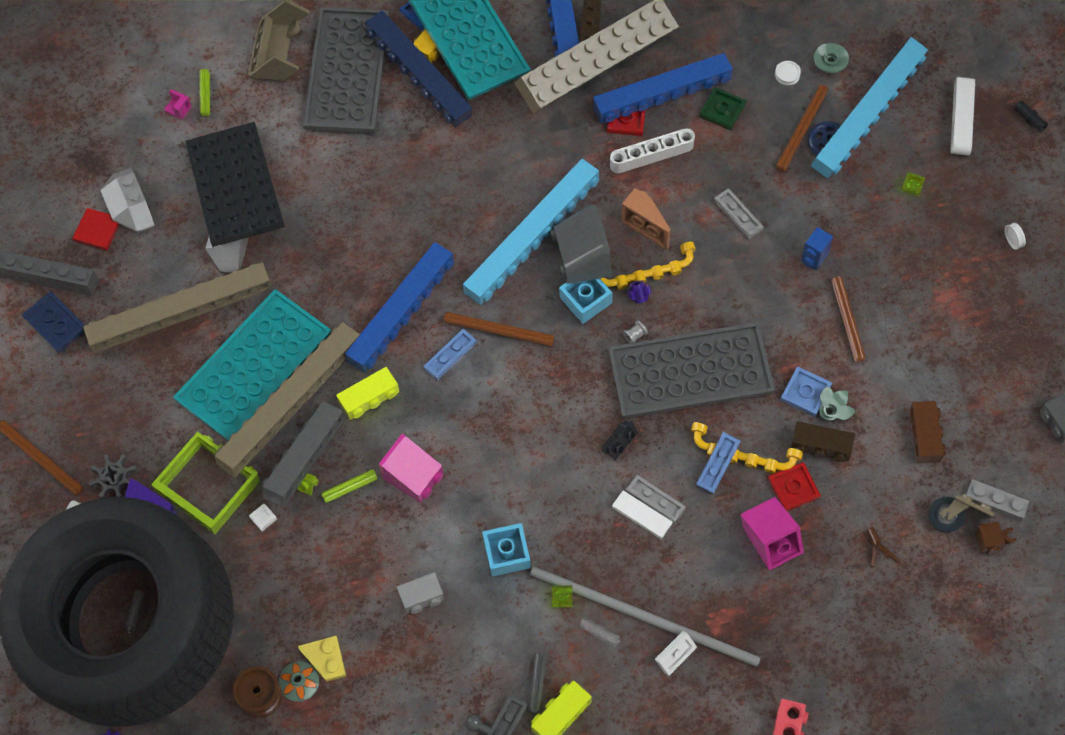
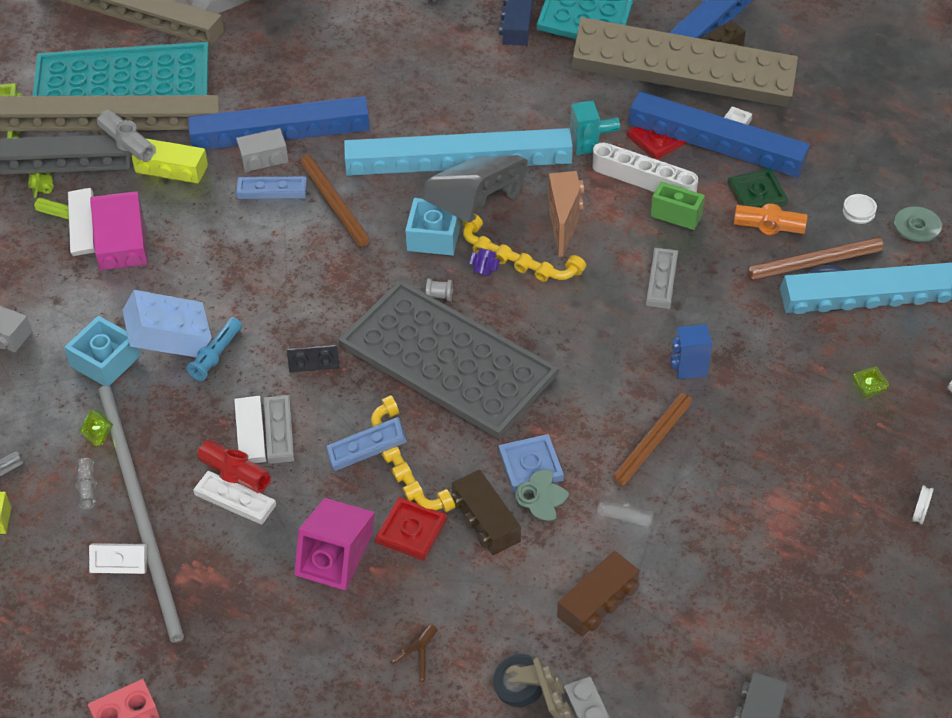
camera: 45 degrees right, 15 degrees down
none -> white tile [68,188,95,256]
none -> light grey piece [97,109,156,162]
none -> light blue brick [122,290,212,358]
none -> dark azure pin [186,317,242,381]
none -> white tile [193,471,276,525]
none -> red piece [197,440,272,493]
none -> light grey brick [236,129,289,172]
none -> teal brick [570,101,620,155]
none -> clear pin [597,499,654,529]
none -> bright green brick [651,182,705,230]
none -> white plate [724,106,752,125]
none -> orange piece [734,204,808,235]

